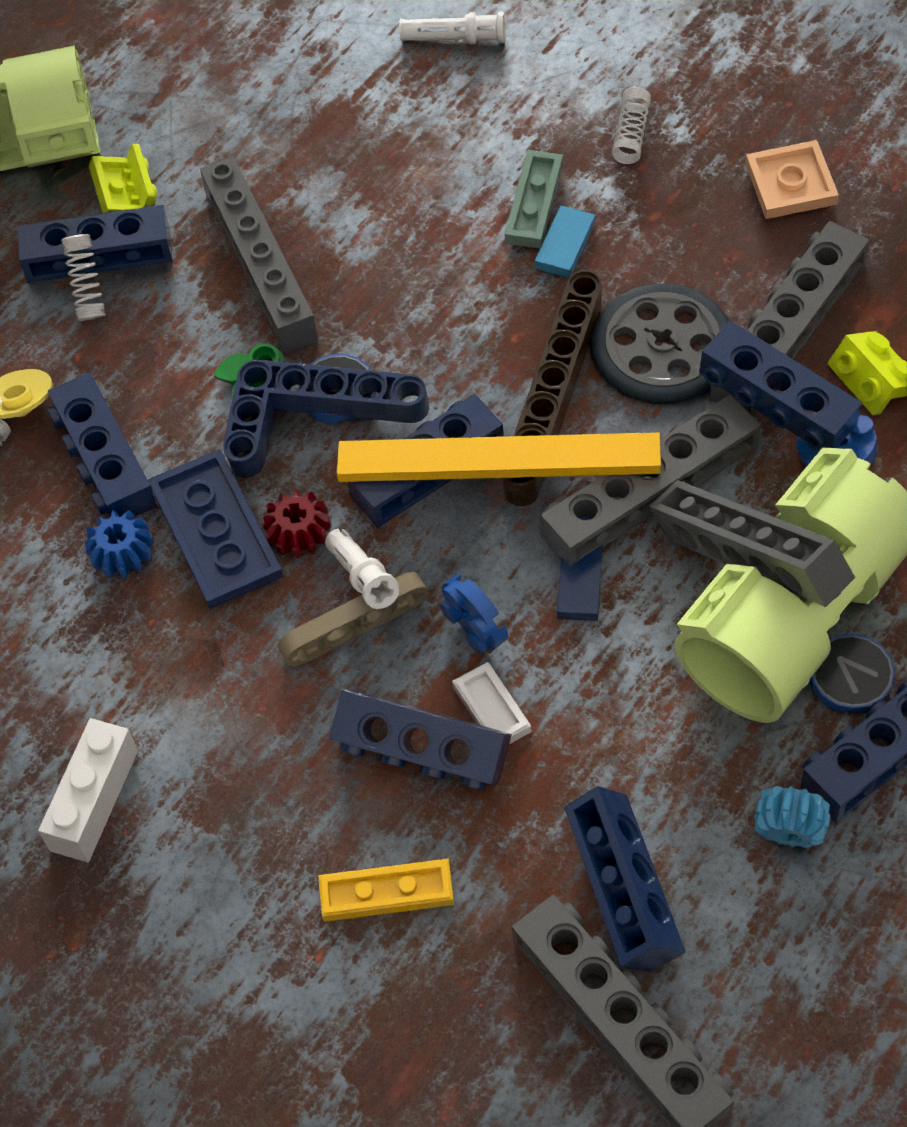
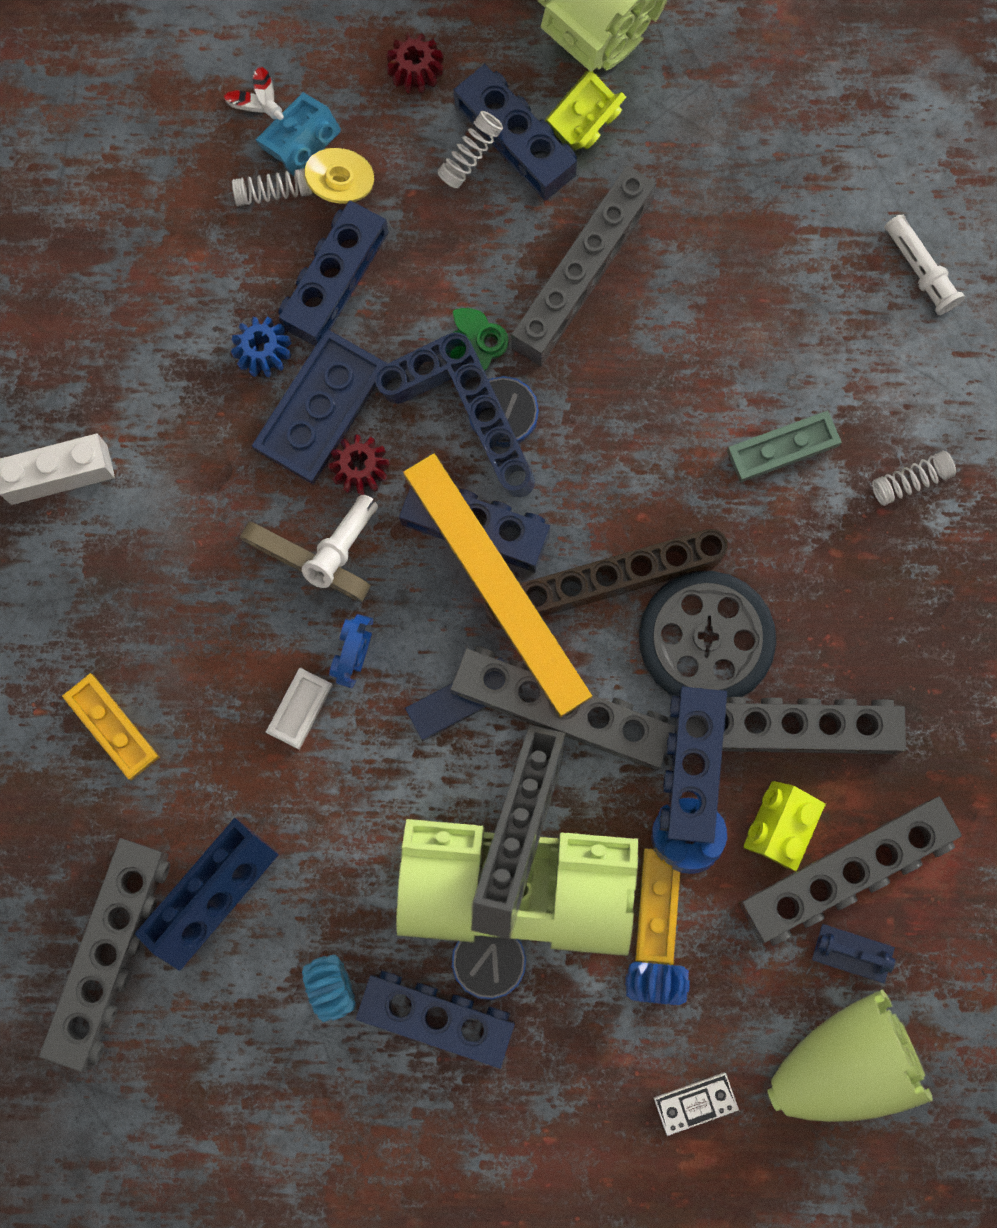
camera: 55 degrees right, 20 degrees up
dark blue brick [329,689,512,790] -> none
dark azure tile [535,205,596,278] -> none
light nougat plate [745,140,839,219] -> none

